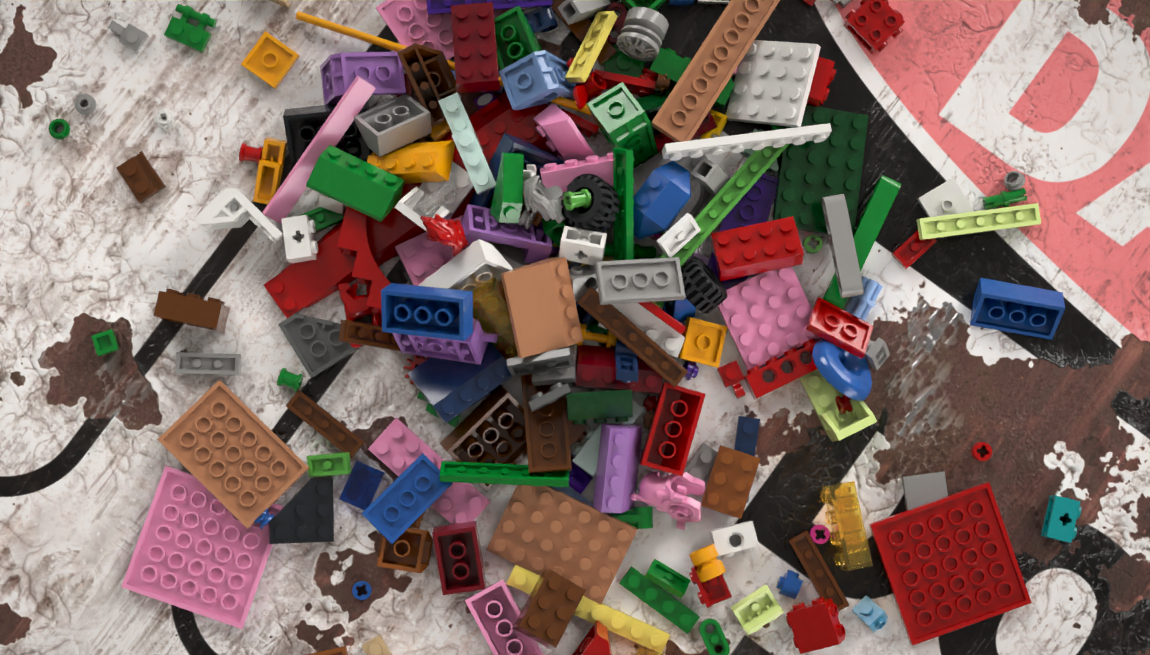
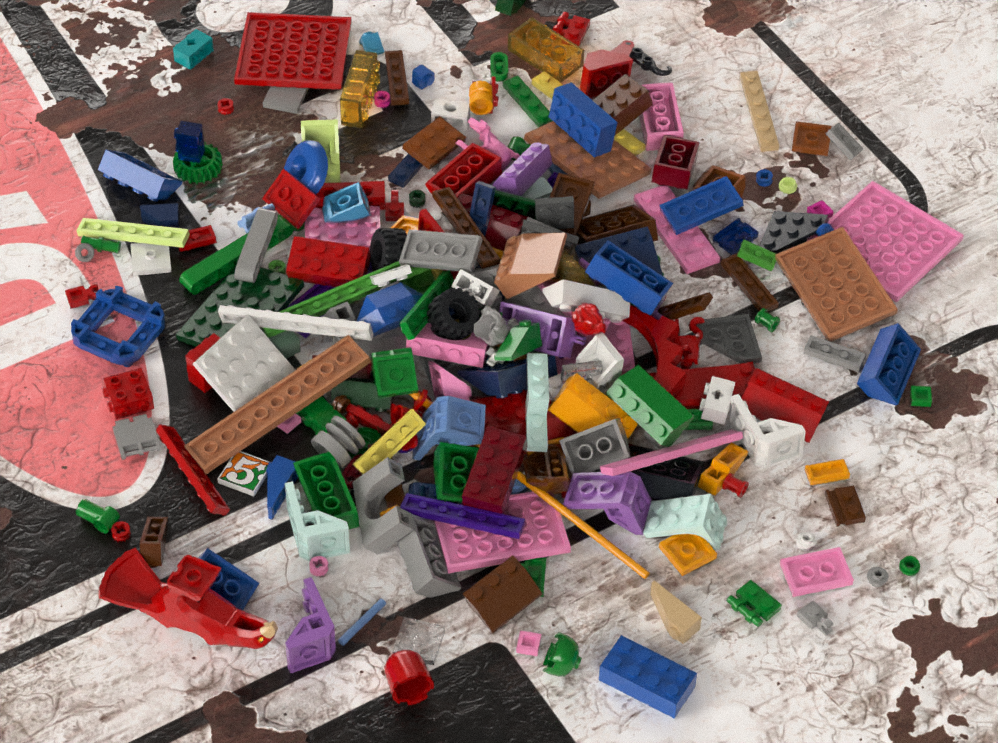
camera: 150 degrees left, 35 degrees down
reddish brown brick [153,289,230,332] -> none
green plate [440,461,569,487] -> none
bright green bush [563,189,591,210] -> none
green plate [645,558,691,599] -> none
yellowish green bracket [730,584,784,635] -> none
red brick [786,597,846,654] -> none
light grey plate [866,338,890,370] -> none
none -> red plate [65,284,99,309]
none -> blue plate [71,286,166,367]
none -> dark blue slope [140,203,180,228]
none -> green gear [173,141,223,184]
none -> clear blue brick [174,121,205,163]
none -> dark azure slope [322,182,371,223]
none -> dark green bush [409,190,425,208]
none -> blue brick [549,82,618,158]
none -> light aqua bracket [643,494,727,551]
none -> red slope [742,368,829,443]
none -> yellowish green plate [779,177,797,194]
none -> bright pink plate [780,547,854,597]
none -> light orange plate [804,459,850,486]
none -> dark pink plate [807,200,834,219]
none -> blue slope [857,323,921,405]

